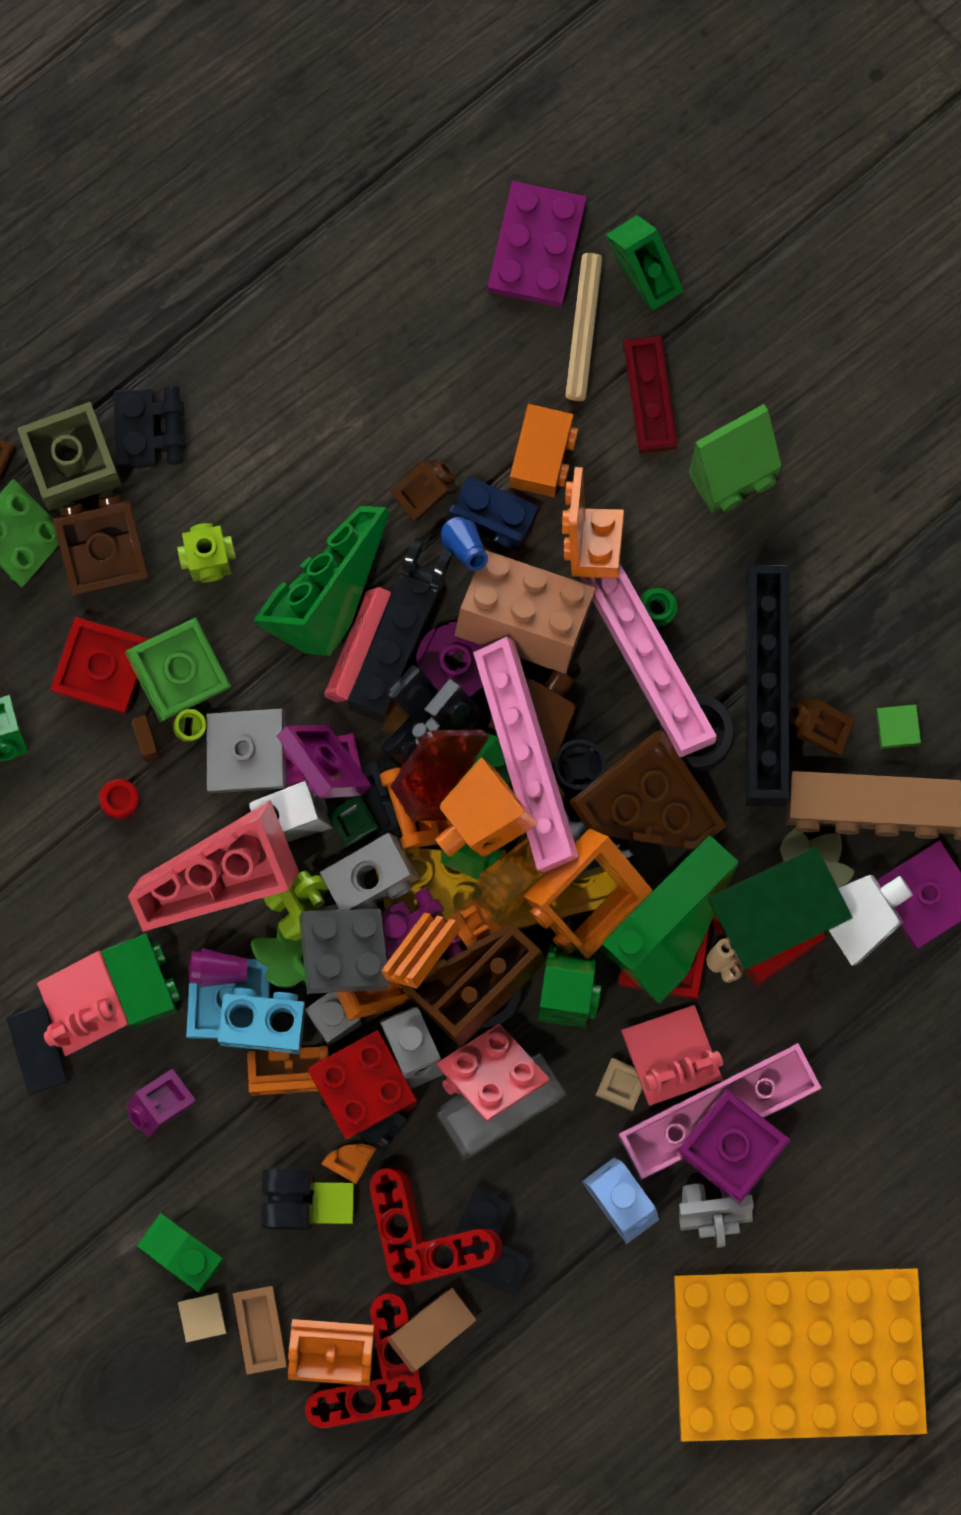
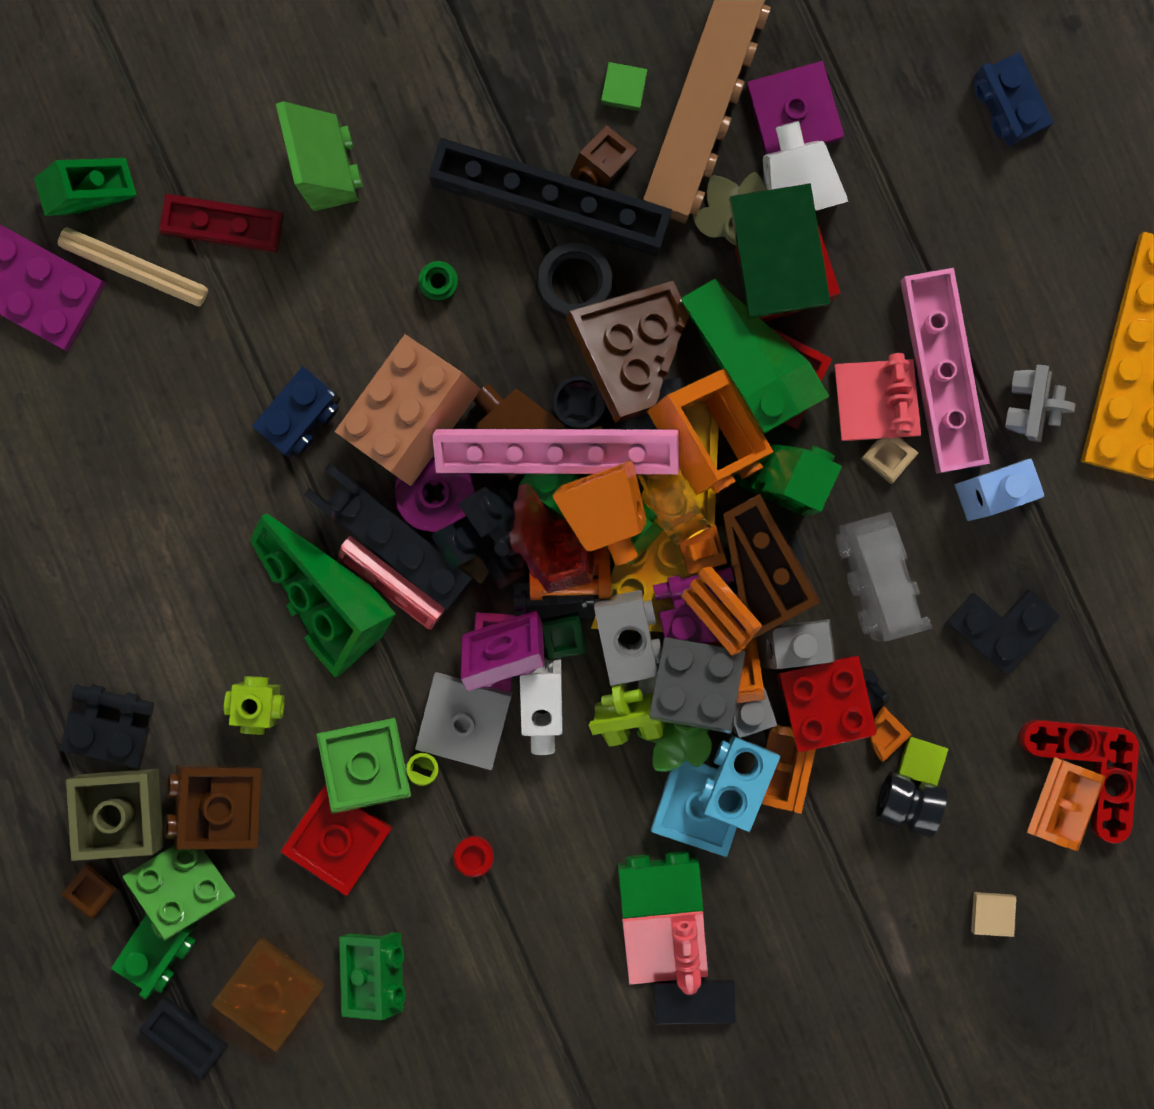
camera: 75 degrees left, 10 degrees up
magenta bracket [126,1069,196,1138] -> none
coral wedge [128,801,299,932] -> none
reddish brown tile [131,715,160,763] -> none
green slope [137,1213,226,1294] -> none
magenta cone [189,948,248,988] -> none
medium nougat tile [233,1286,288,1375] -> none
red beam [370,1168,502,1285] -> none
medium nougat tile [387,1288,476,1372] -> none
reddish brown bracket [391,460,459,521] -> none
coral hinge [436,1023,550,1122] -> none
blue cone [441,517,488,571] -> none
orange brick [510,404,579,498] -> none
orange bracket [562,467,624,578] -> none
bright pink plate [580,564,717,757] -> none
magenta plate [676,1089,791,1205] -> none
tan arm [706,939,743,983] -> none

